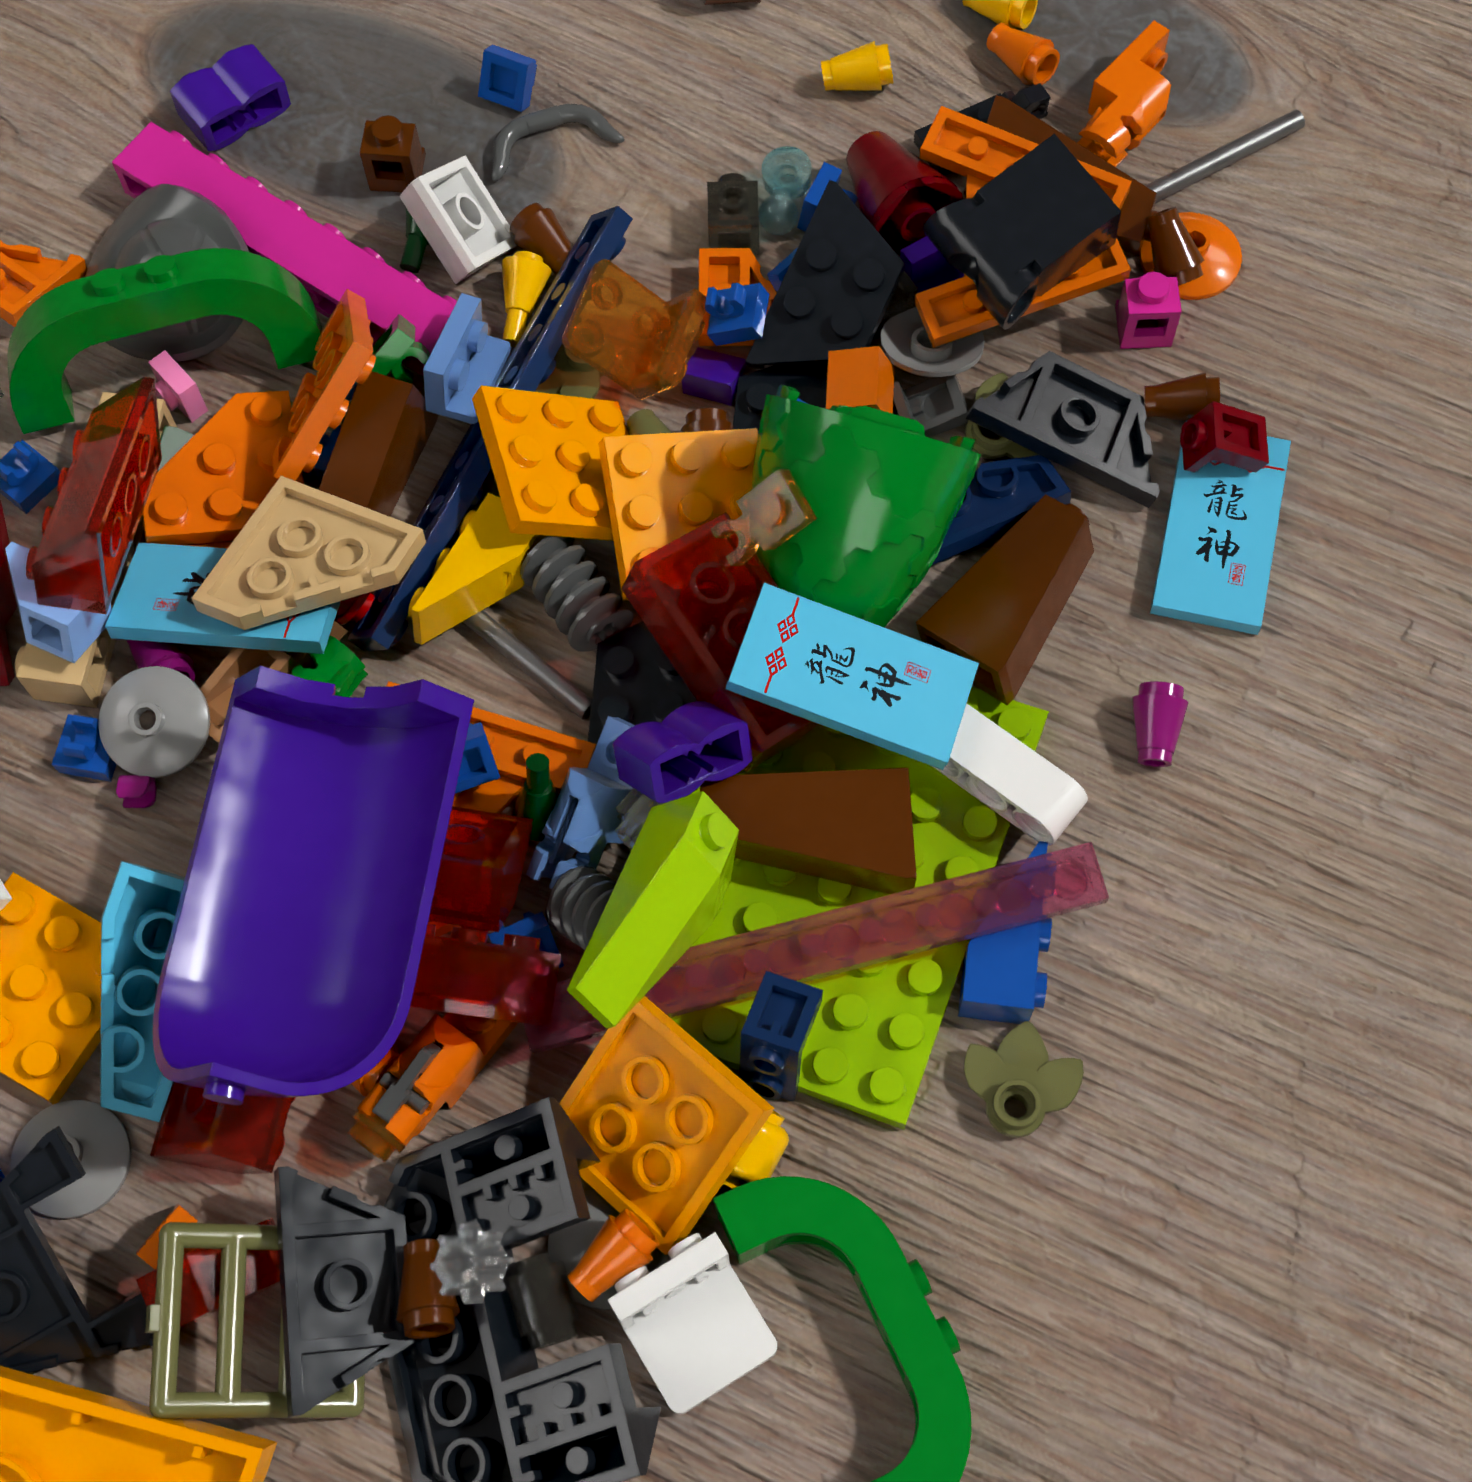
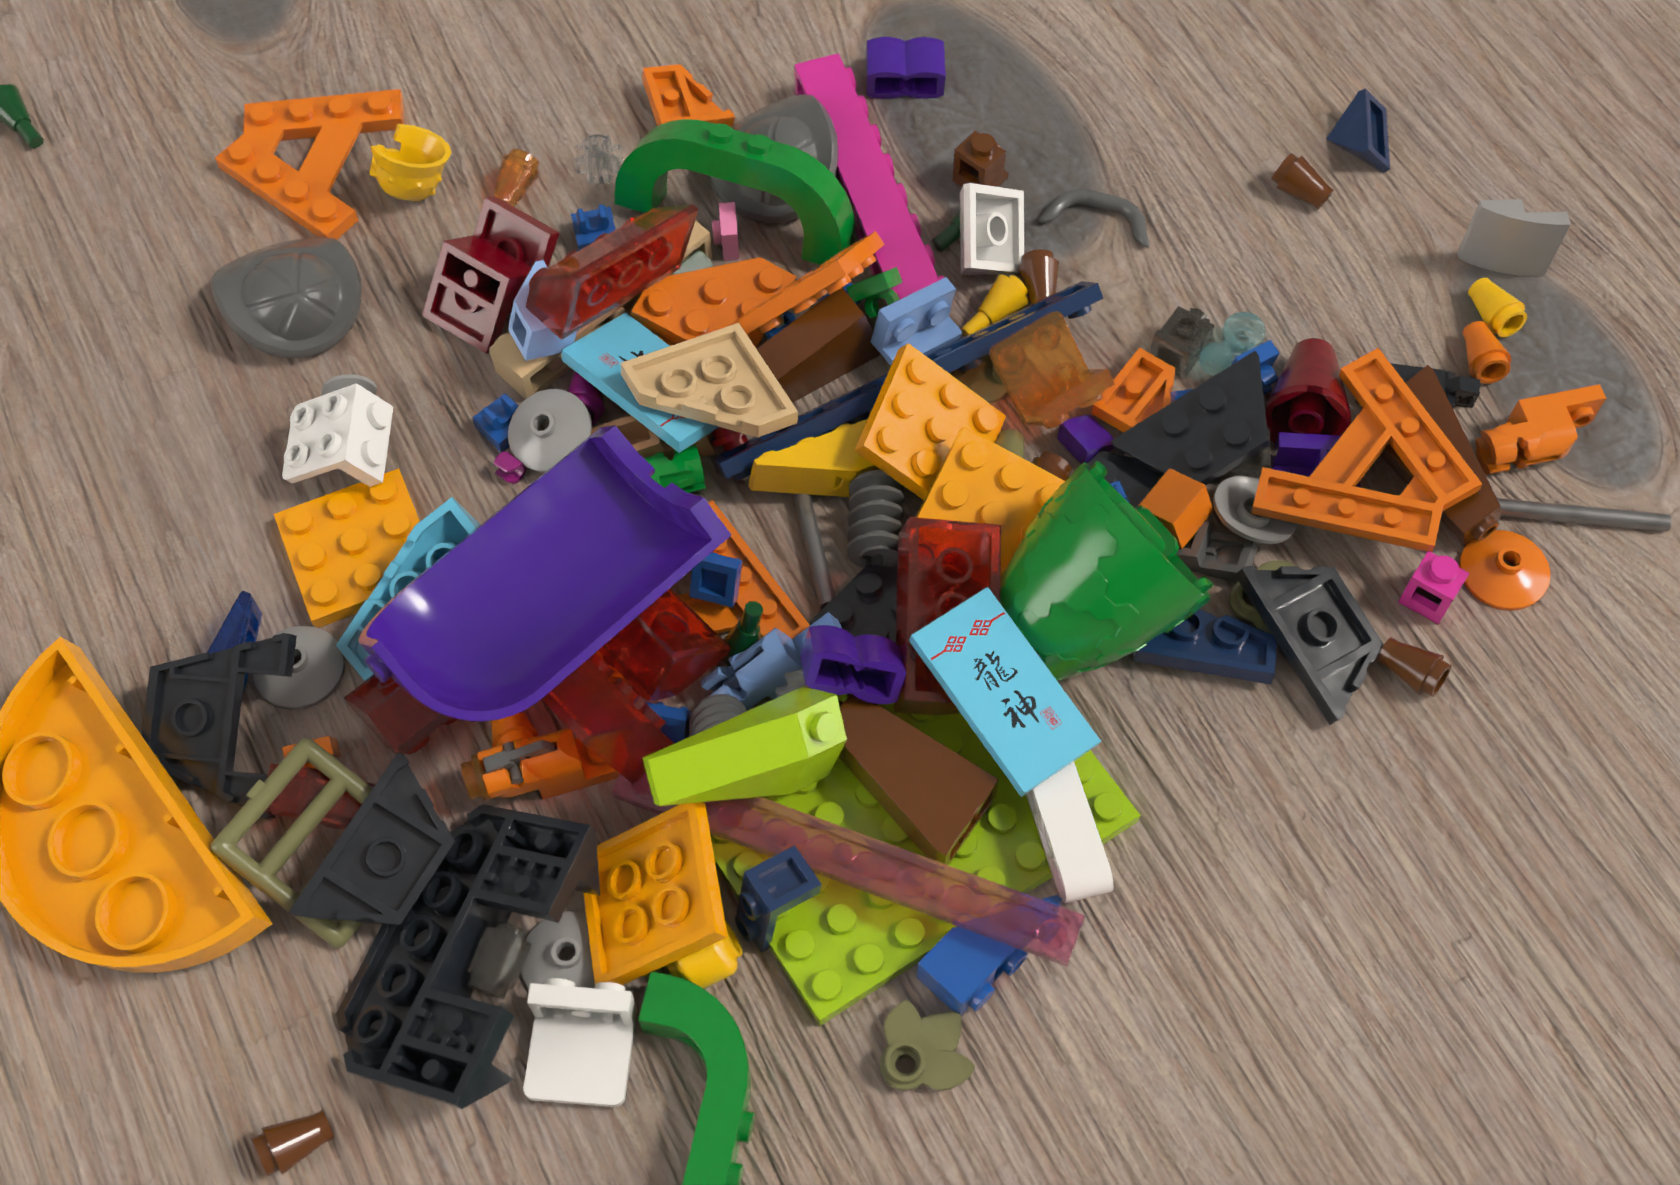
camera: 35 degrees right, 5 degrees down
reddish brown cone [397,1239,460,1339] -> none
clear gear [430,1223,514,1304] -> none
blue tile [478,44,537,112] -> none
orange cone [567,1208,660,1303] -> none
blue tile [705,282,770,346] -> none
clear orange plate [710,469,817,566] -> none
yellow cone [821,41,894,91] -> none
reddish brown slope [916,494,1094,705] -> none
black piece [922,133,1121,330] -> none
magenta cone [1132,681,1189,767] -> none
reddish brown cone [1146,207,1204,286] -> none
medium azure tile [1150,421,1291,635] -> none
dark red bracket [1180,401,1269,473] -> none

